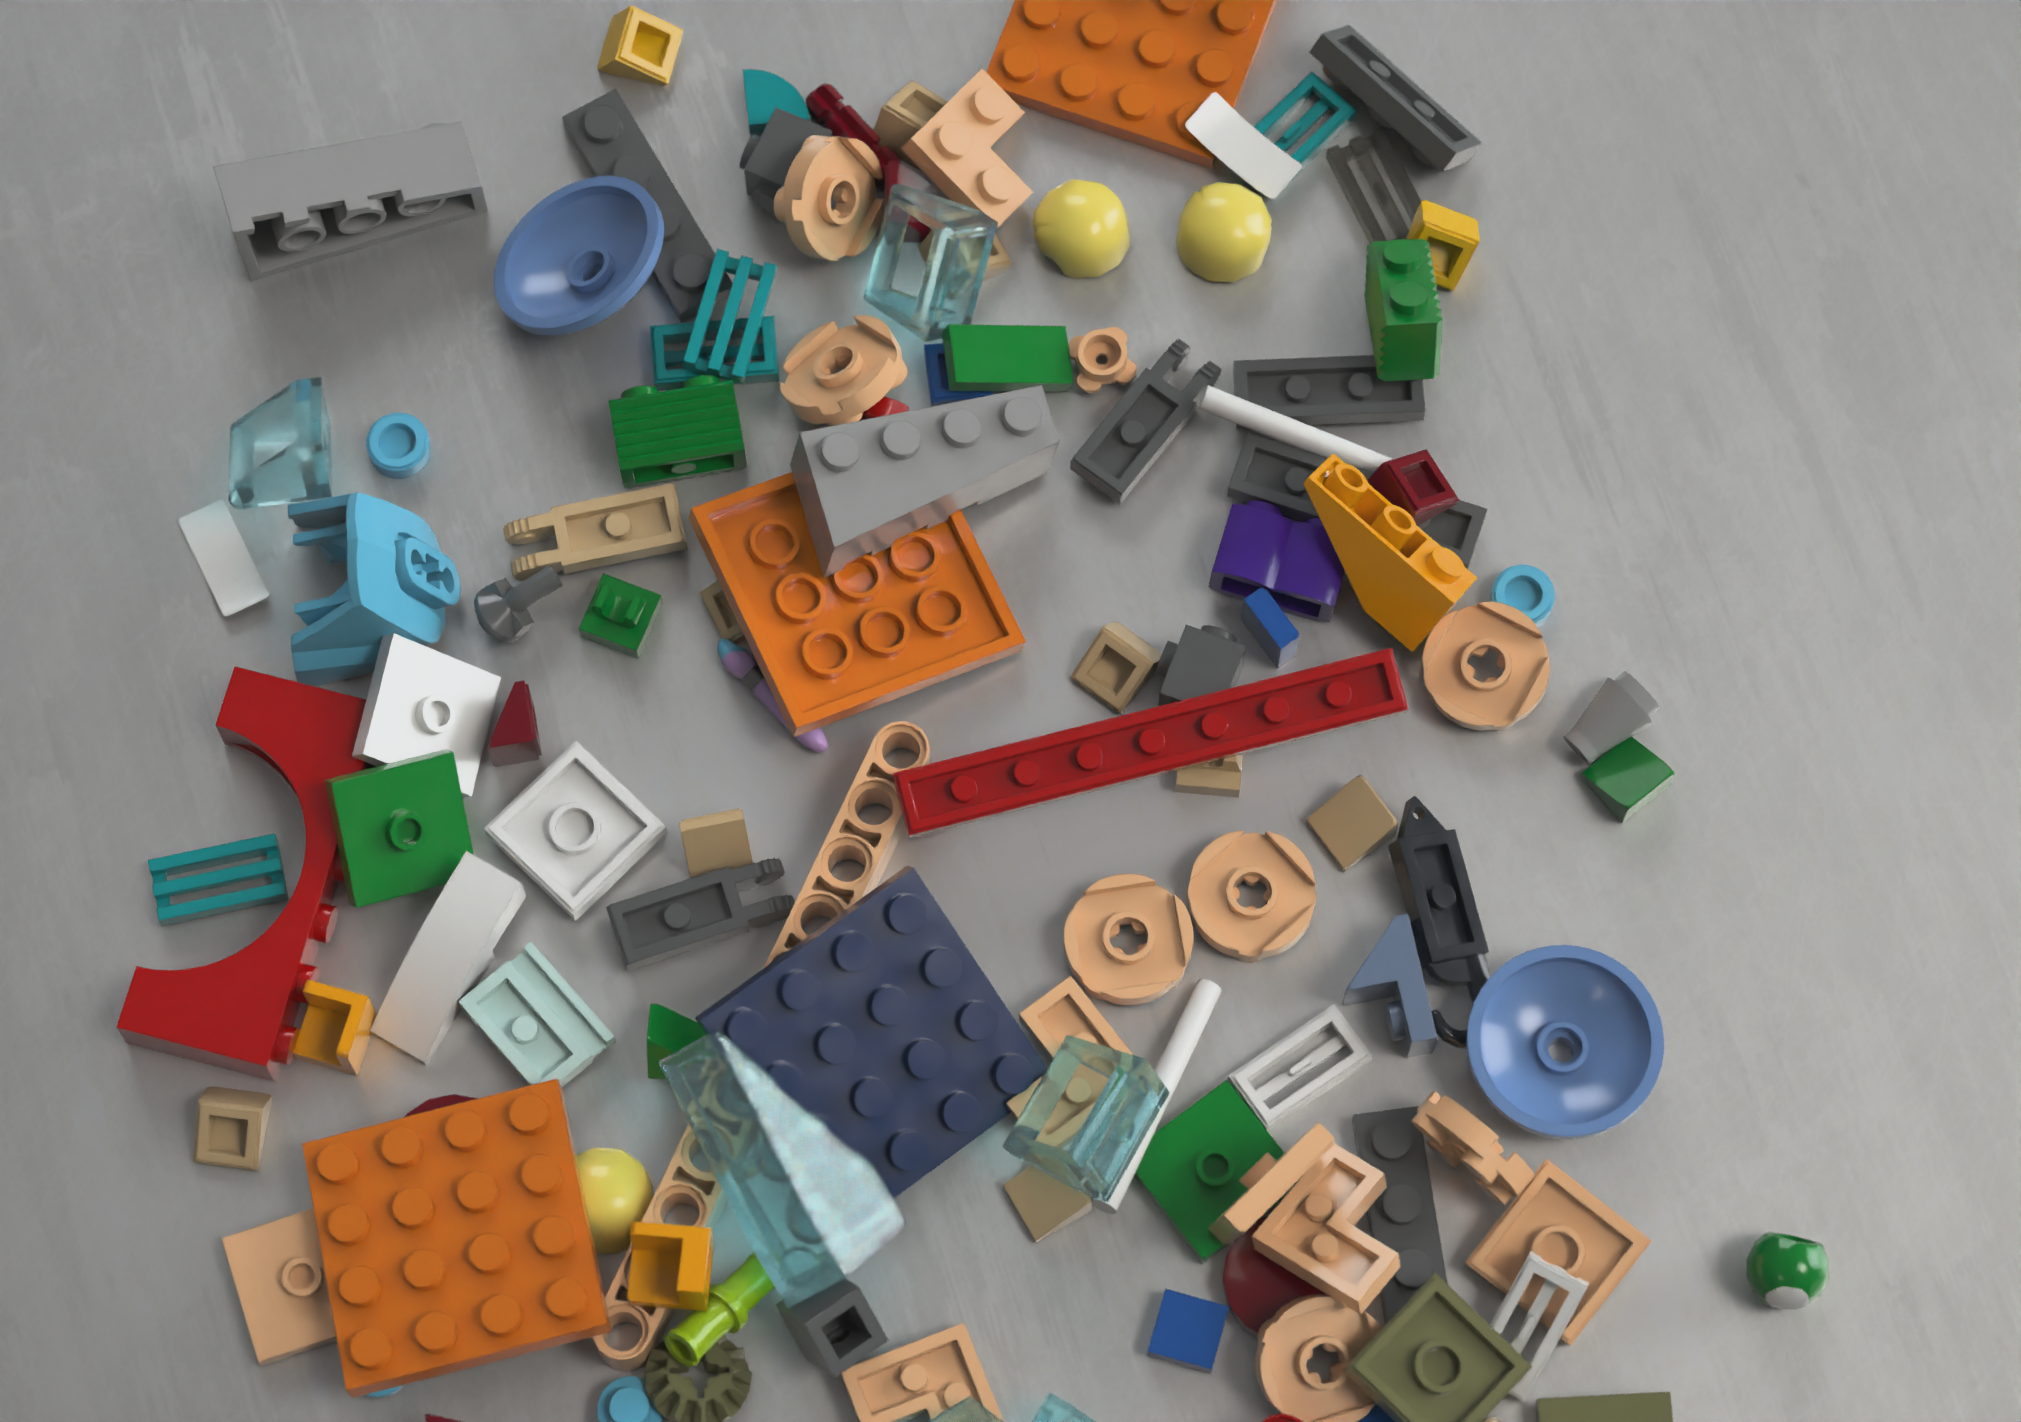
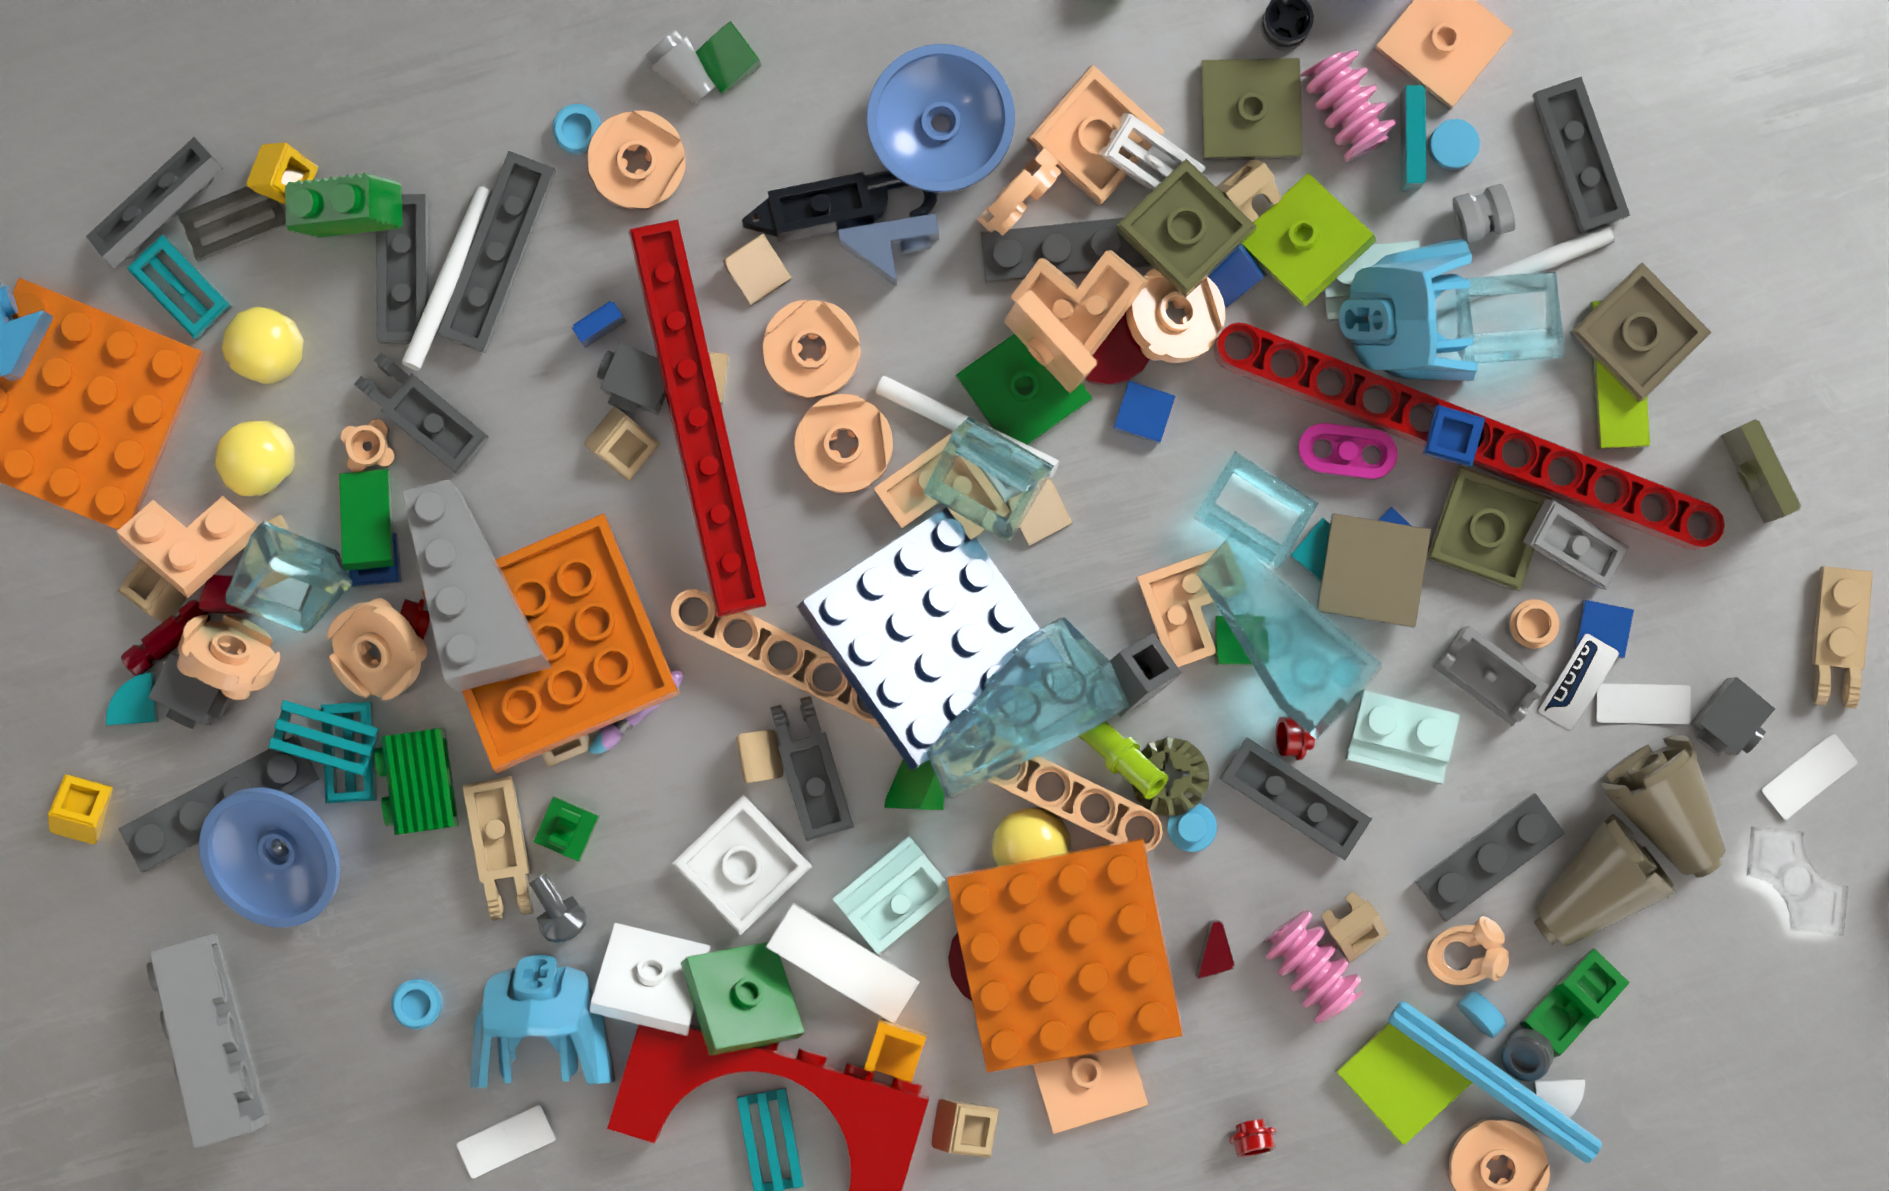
camera: 90 degrees left, 15 degrees up
clear light blue tile [228,377,332,509] -> none
dark red slope [488,680,542,767] -> none
light orange panel [627,1221,714,1311] -> none
white sticker [1185,92,1302,199] -> none
dark purple brick [1208,501,1345,622] -> none
white tile [1228,1004,1372,1131] -> none
light orange slope [1303,453,1477,652] -> none
dark red slope [1367,449,1459,526] -> none

